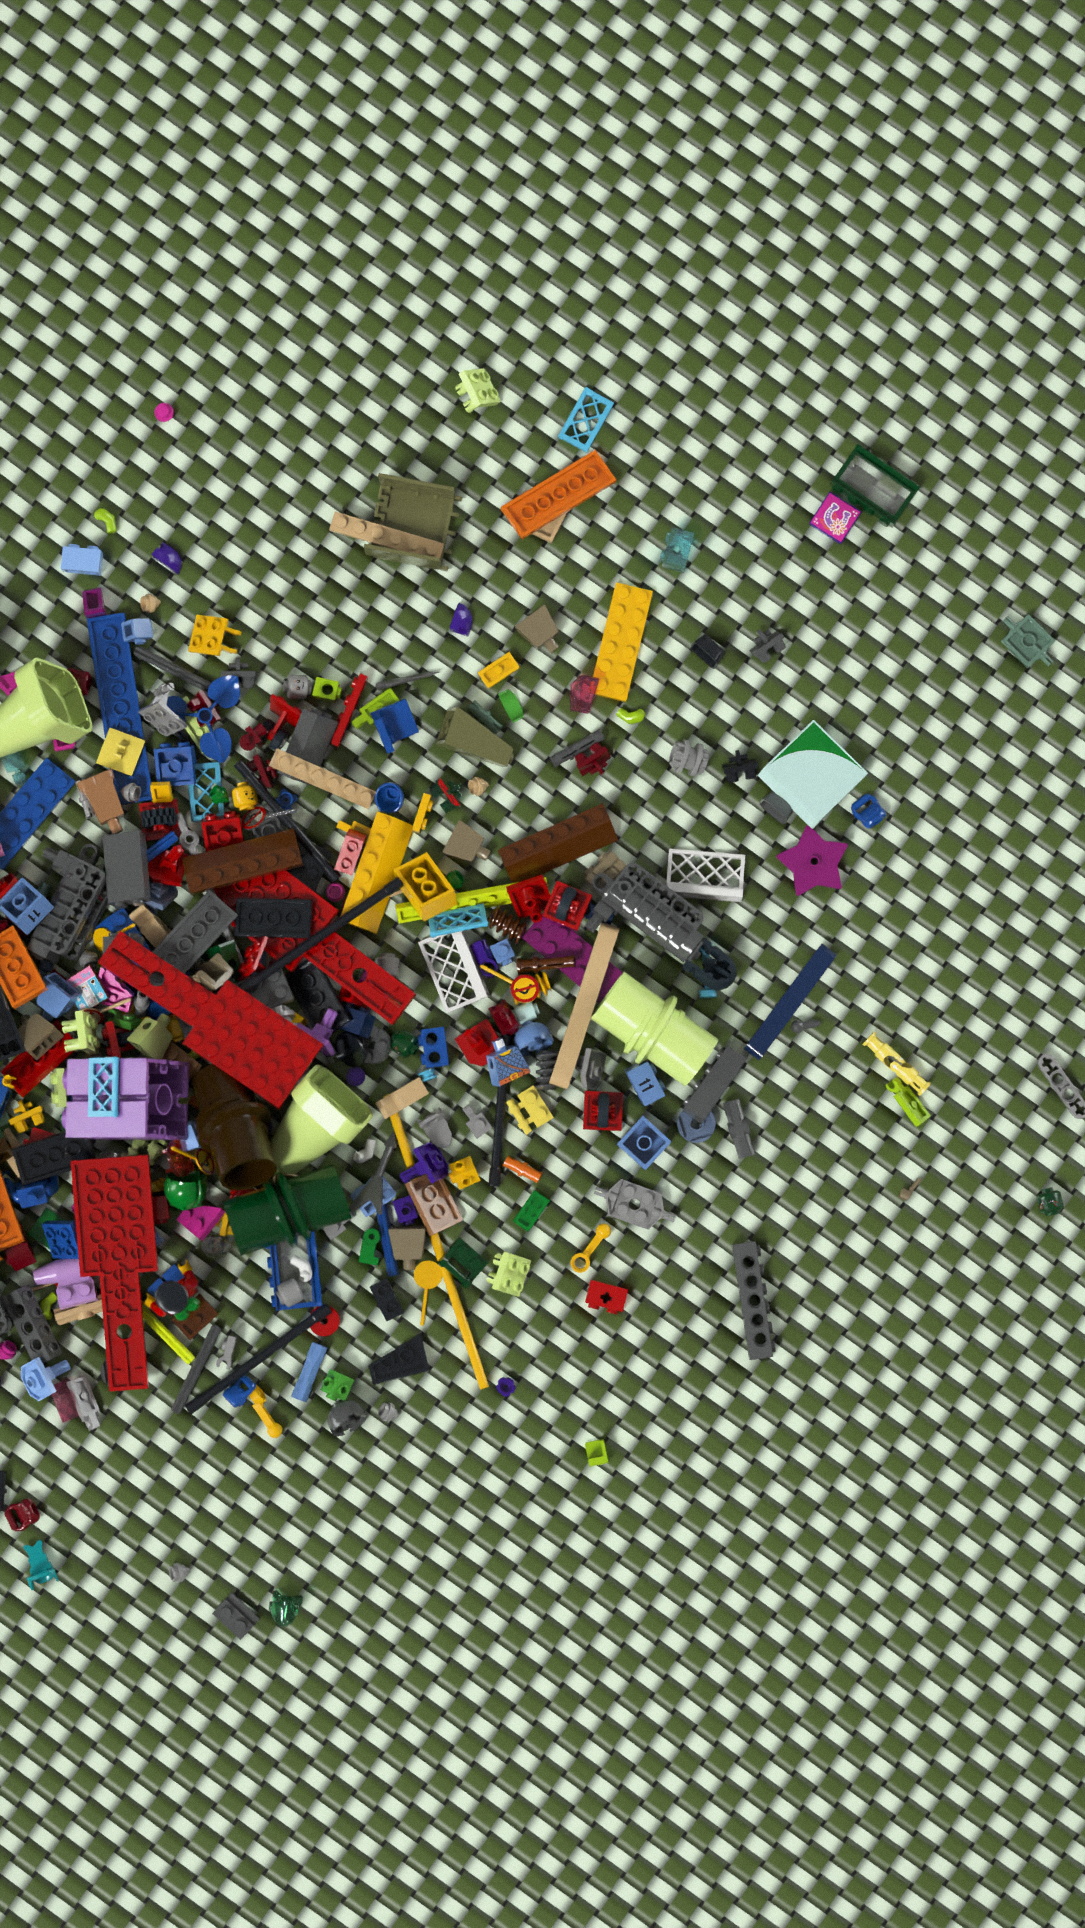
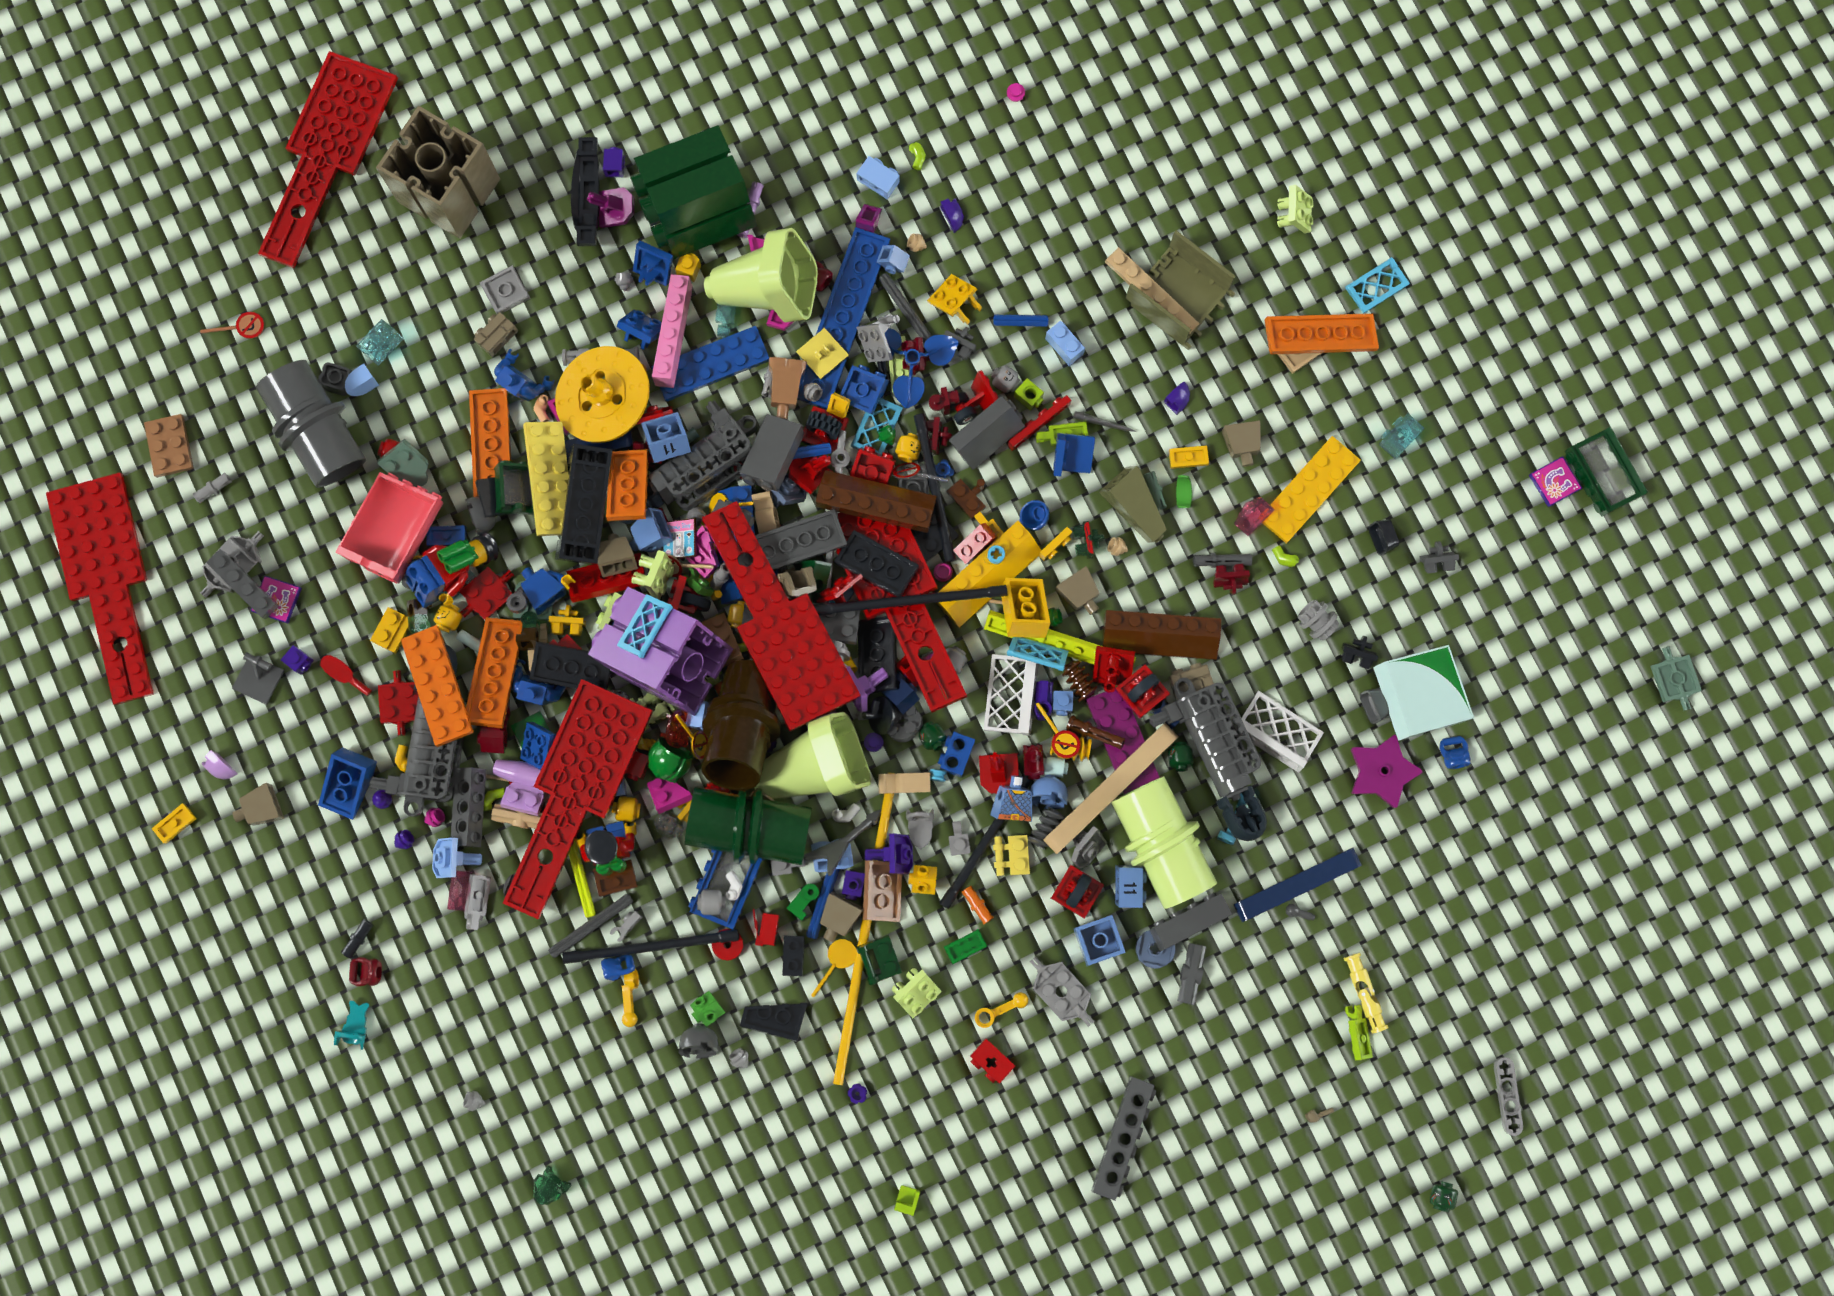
camera: 25 degrees right, 5 degrees down
yellowish green torso [127,1013,173,1060] -> none
dark grey plate [212,1592,260,1640] -> none
tan plate [269,748,376,809] -> none
medium blue axle [291,1342,327,1402] -> none
none -> yellow head [612,796,641,823]
none -> red piece [753,909,780,947]
none -> reddish brown plate [946,479,986,520]
none -> medium azure bush [987,545,1005,564]
none -> blue axle [993,314,1049,327]
none -> light blue brick [1045,321,1085,366]
none -> dark green head [1168,742,1194,772]

